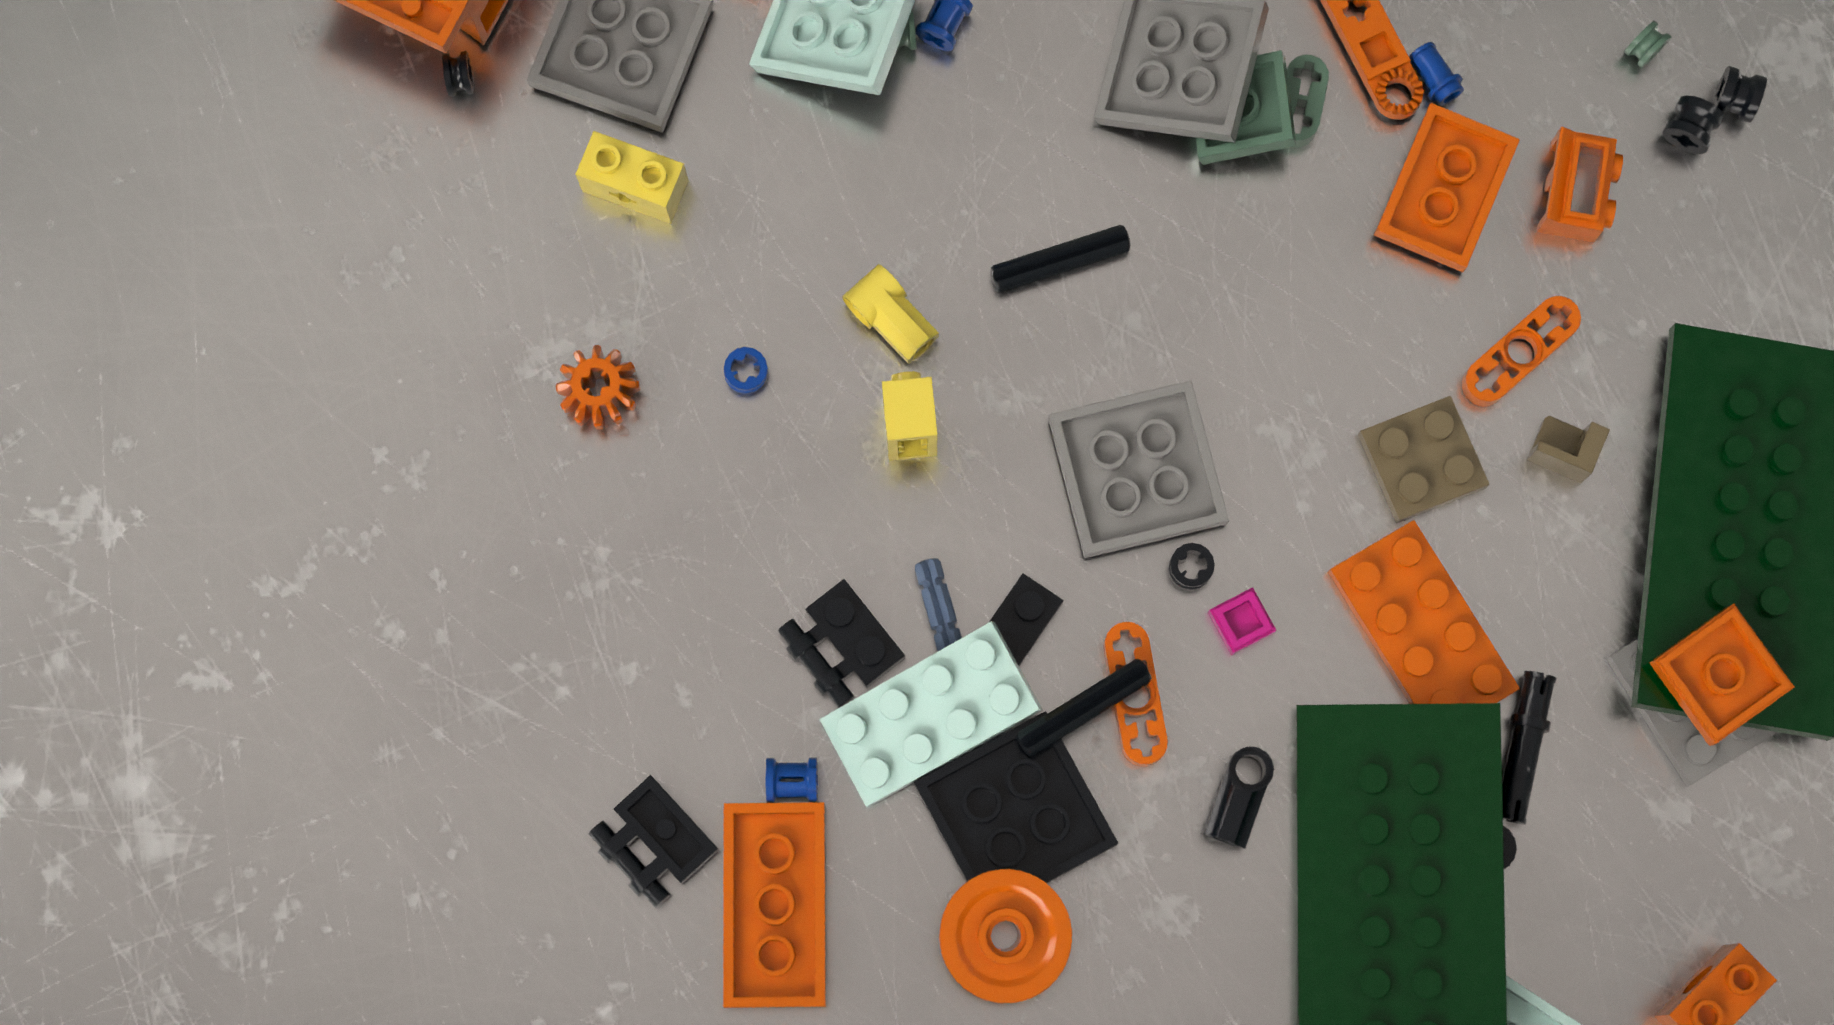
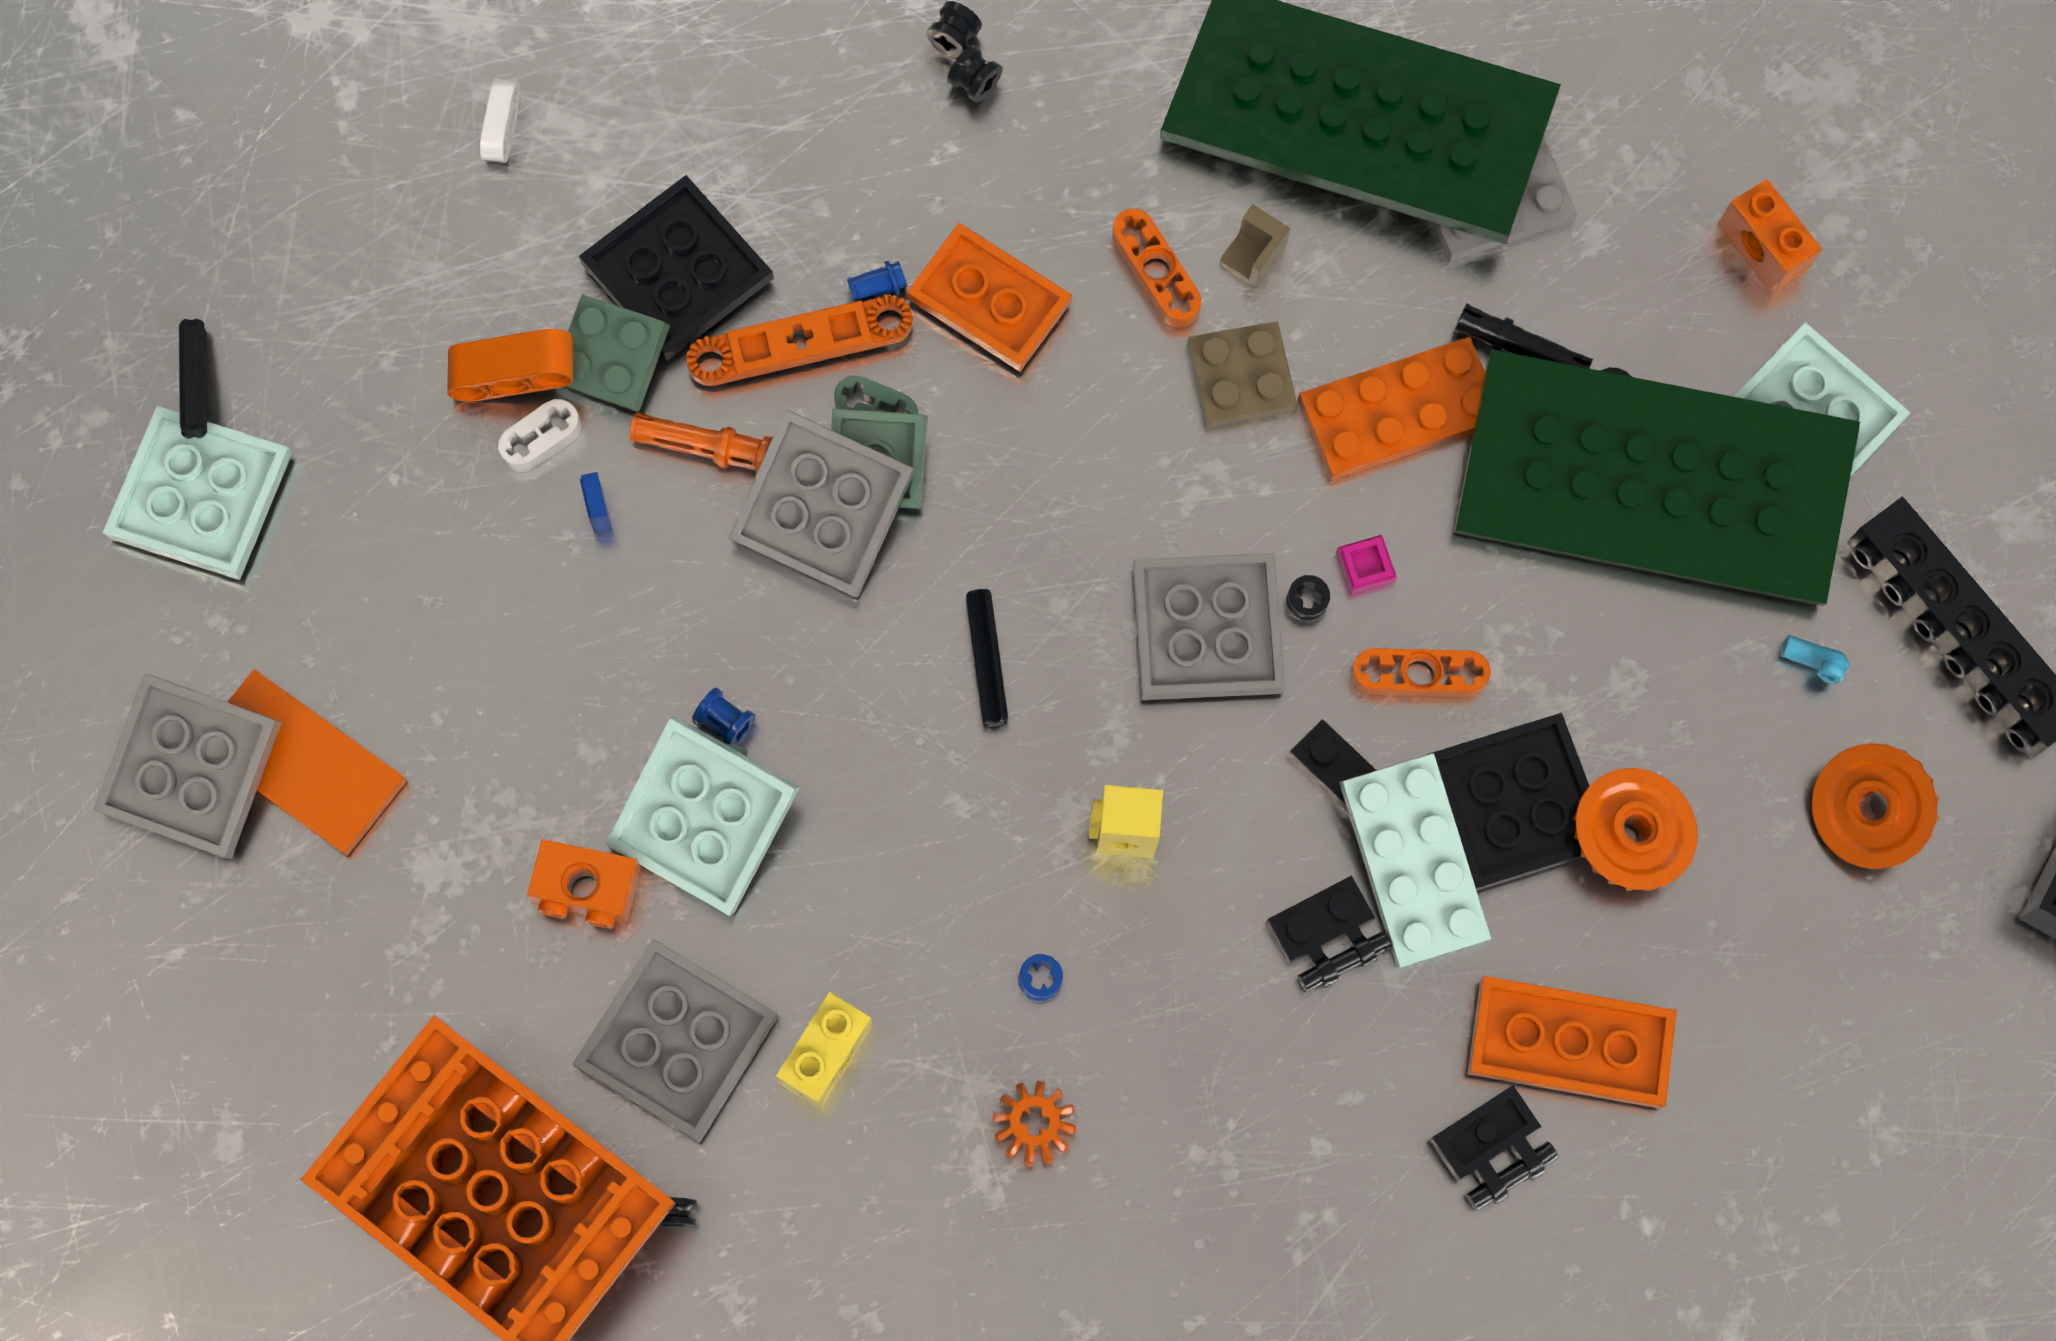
camera: 85 degrees left, 5 degrees down
blue bush [766,757,818,803] -> none
light yellow piece [842,264,939,364] -> none
sand blue axle [915,558,962,651] -> none
black axle [1016,659,1152,756] -> none
black piece [1203,746,1274,849] -> none
orange window [1537,127,1623,242] -> none
sand green bush [1624,21,1672,69] -> none
orange plate [1649,604,1794,746] -> none

